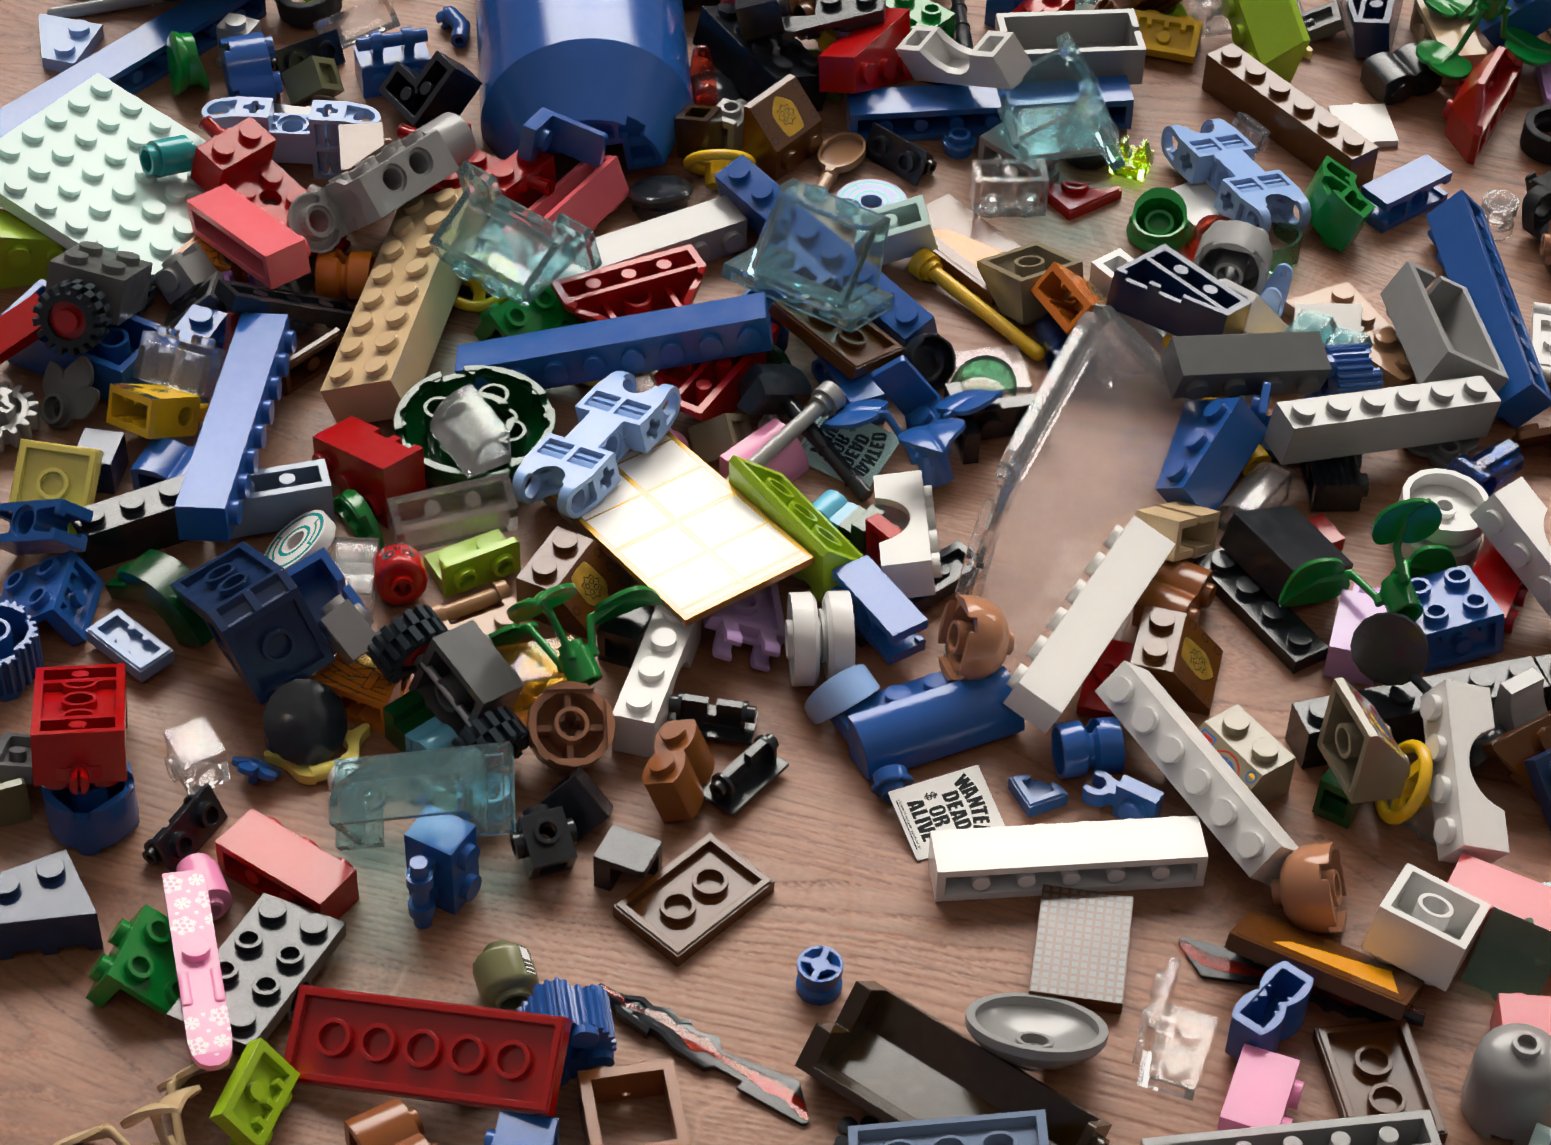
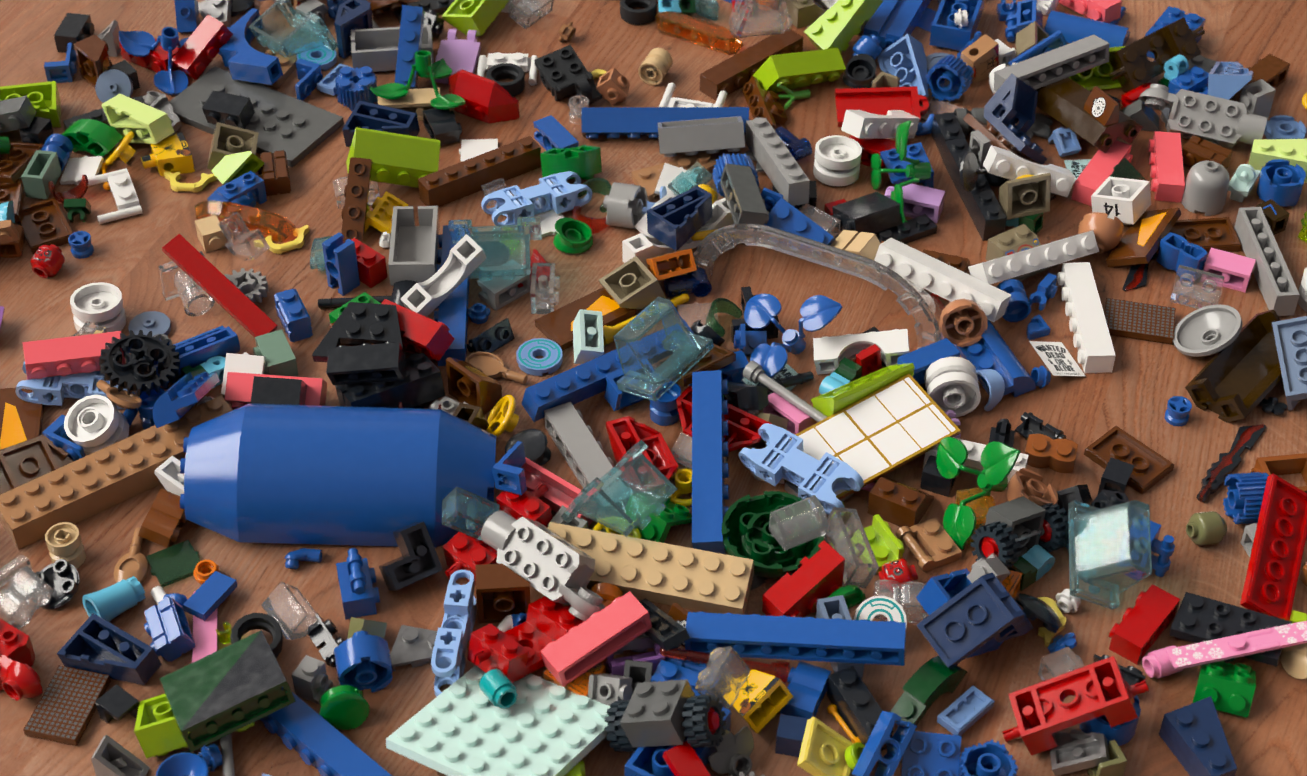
camera: 85 degrees left, 0 degrees up
none -> clear light blue brick [442,486,500,541]

